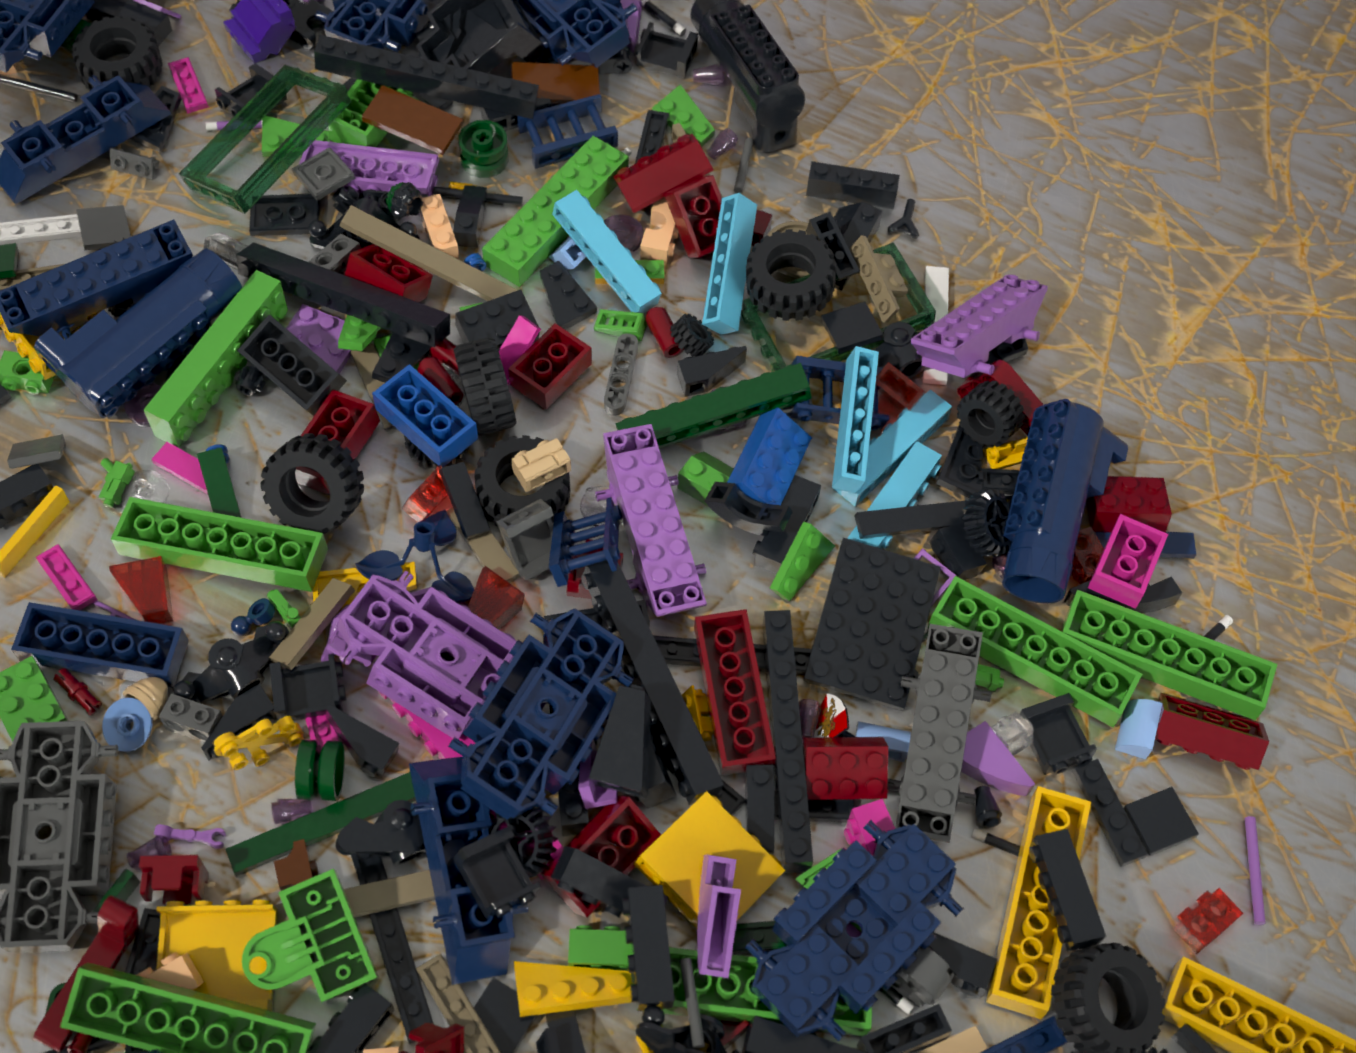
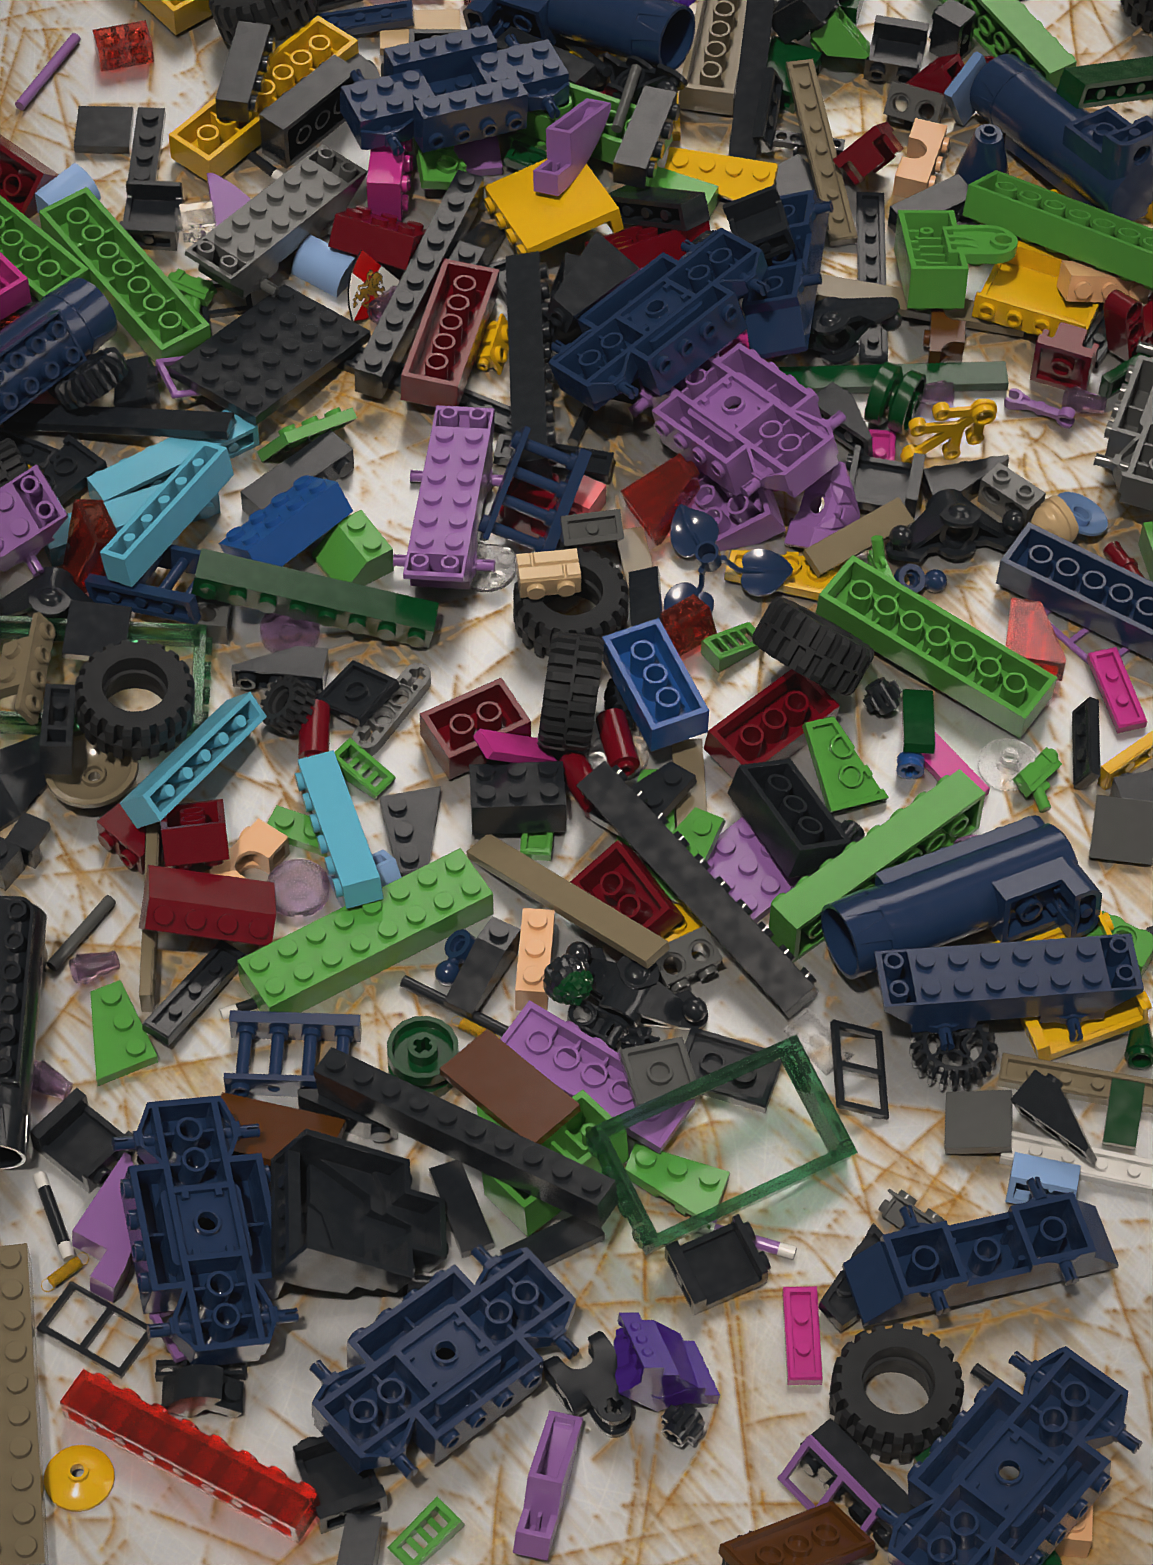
camera: 155 degrees left, 5 degrees down
blue bush [463,253,486,272] -> none
black arch [704,482,793,536] -> none
black cone [974,785,1002,828] -> none
none -> black panel [5,812,51,869]
none -> black brick [259,54,357,169]
none -> black tile [315,660,400,727]
none -> dark blue plate [435,929,476,986]
none -> coral brick [568,475,606,515]
none -> bright green slope [700,622,759,673]
none -> bright green wing [802,716,889,814]
none -> black window [830,1019,889,1120]
none -> black gear [863,677,902,715]
none -> light blue brick [1005,1152,1081,1204]
none -> black slope [1010,1069,1097,1164]
none -> black tile [1072,697,1101,791]

